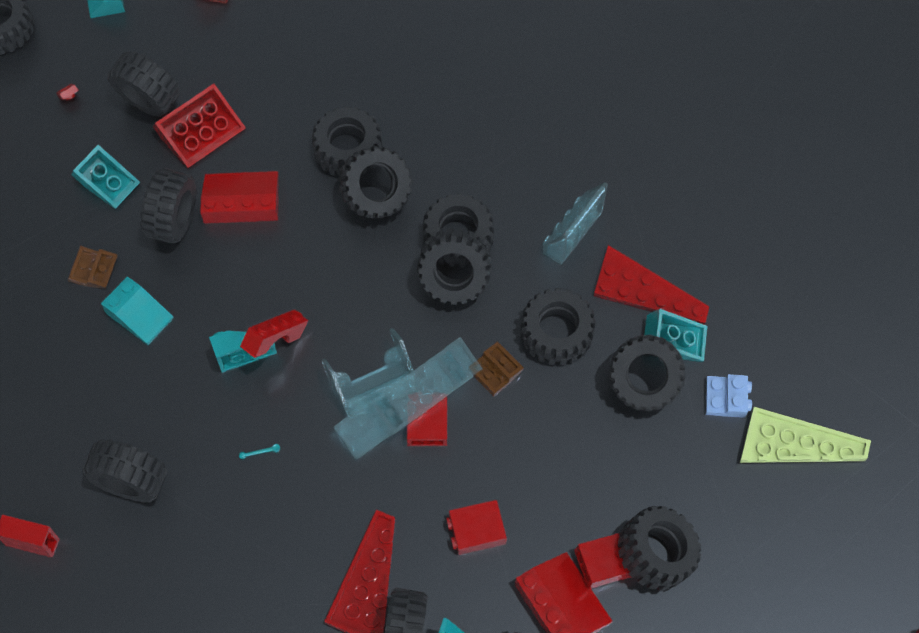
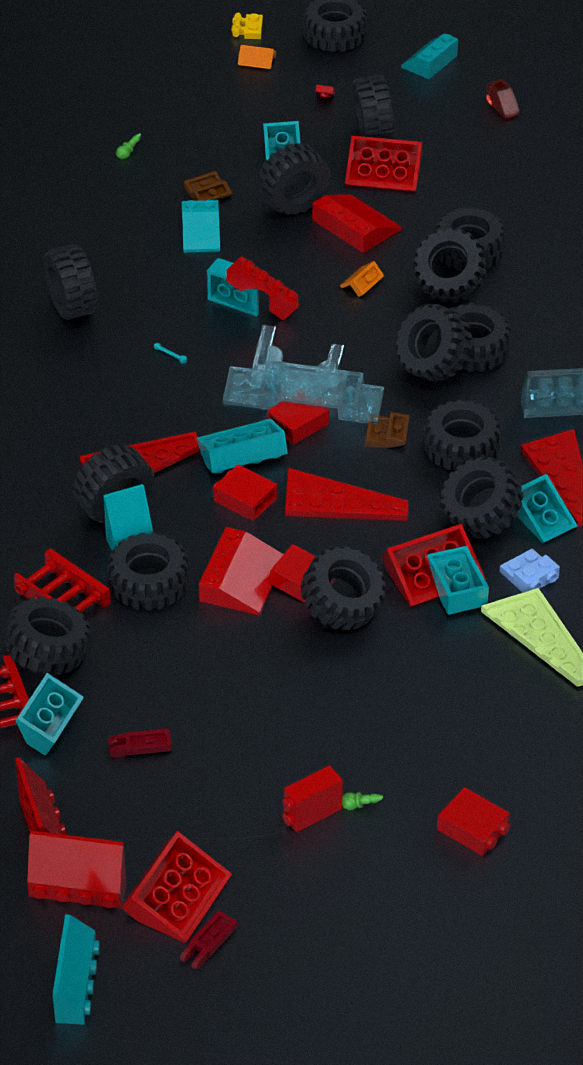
camera: 50 degrees right, 20 degrees down
none -> teal slope [197,419,288,473]
none -> red wing [285,468,408,521]
none -> orange panel [340,261,384,297]
none -> red slope [381,524,486,607]
none -> teal slope [427,546,489,615]

